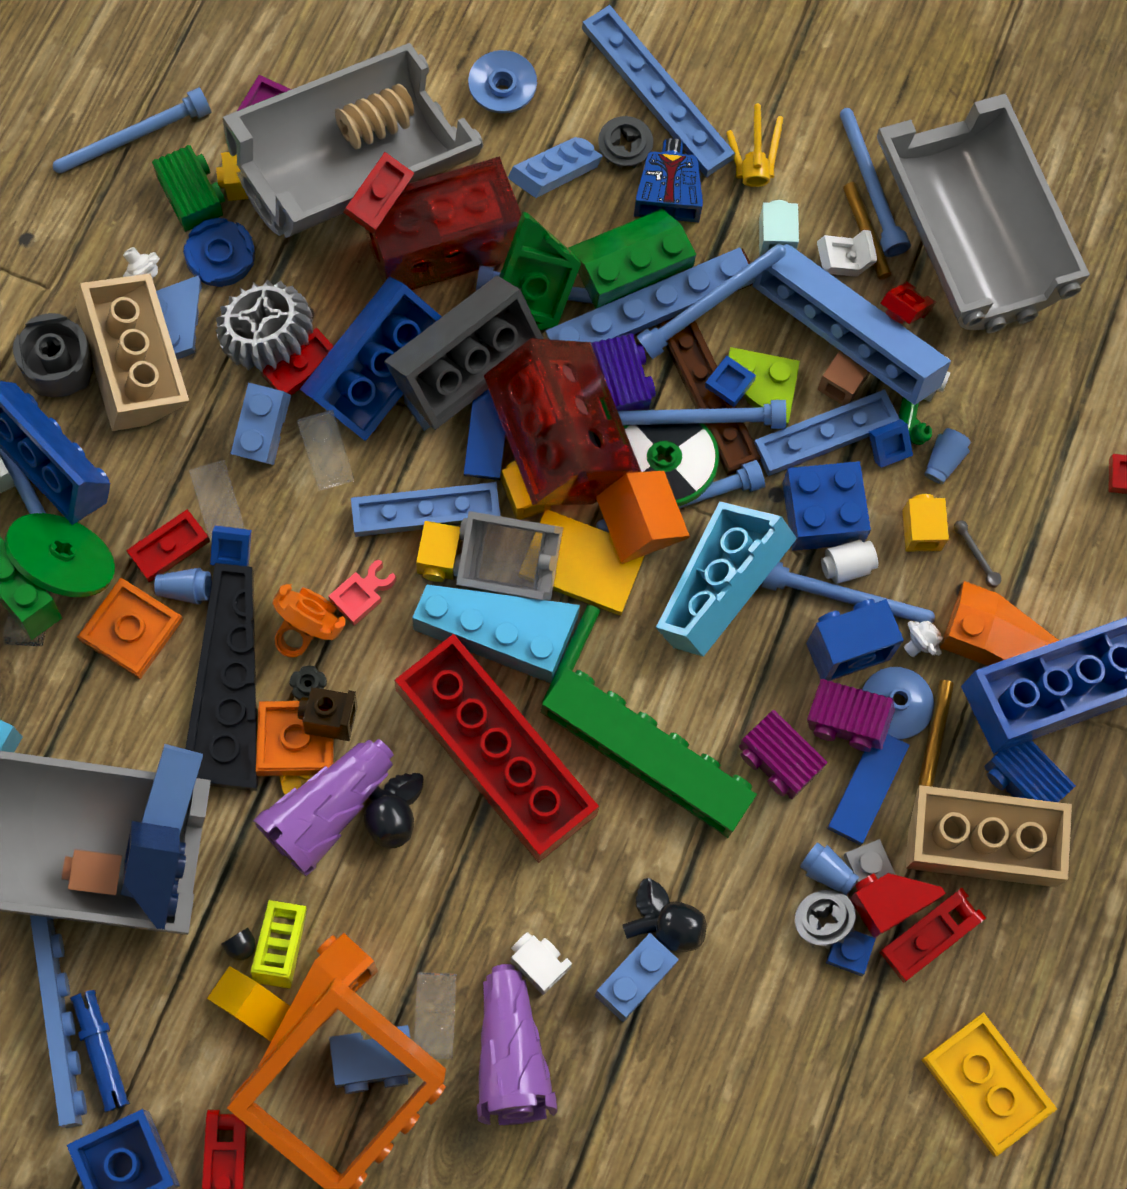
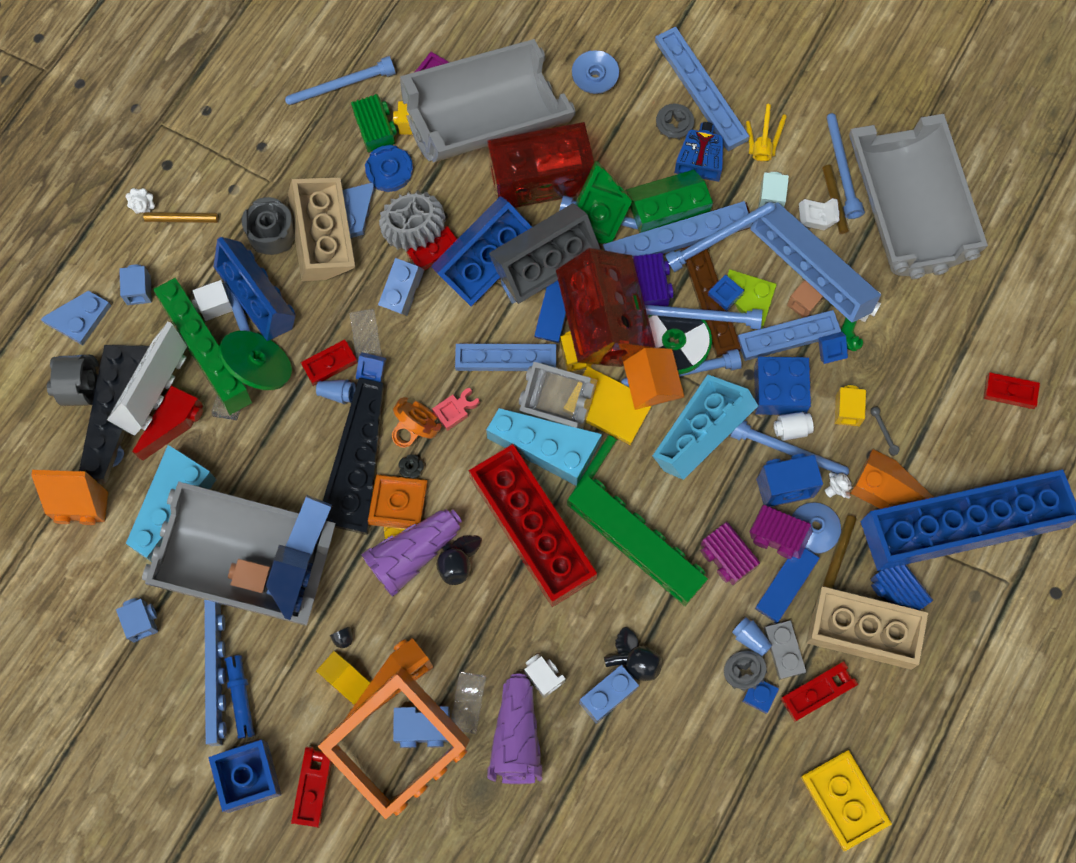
camera: 15 degrees right, 0 degrees up
orange tile [77,578,183,679] -> none
white plant [123,247,160,279] -> none
neon yellow slope [251,900,307,988] -> none
clear plate [297,409,354,491] -> none
dark brown brick [298,687,358,741] -> none
tan piece [335,84,414,150] -> none
red plate [343,152,415,234] -> none
yellow brick [416,521,461,582] -> none
medium blue plate [507,137,603,198] -> none
red slope [849,873,946,938] -> none
red plate [880,282,936,324] -> none
medium blue cone [924,428,971,484] -> none

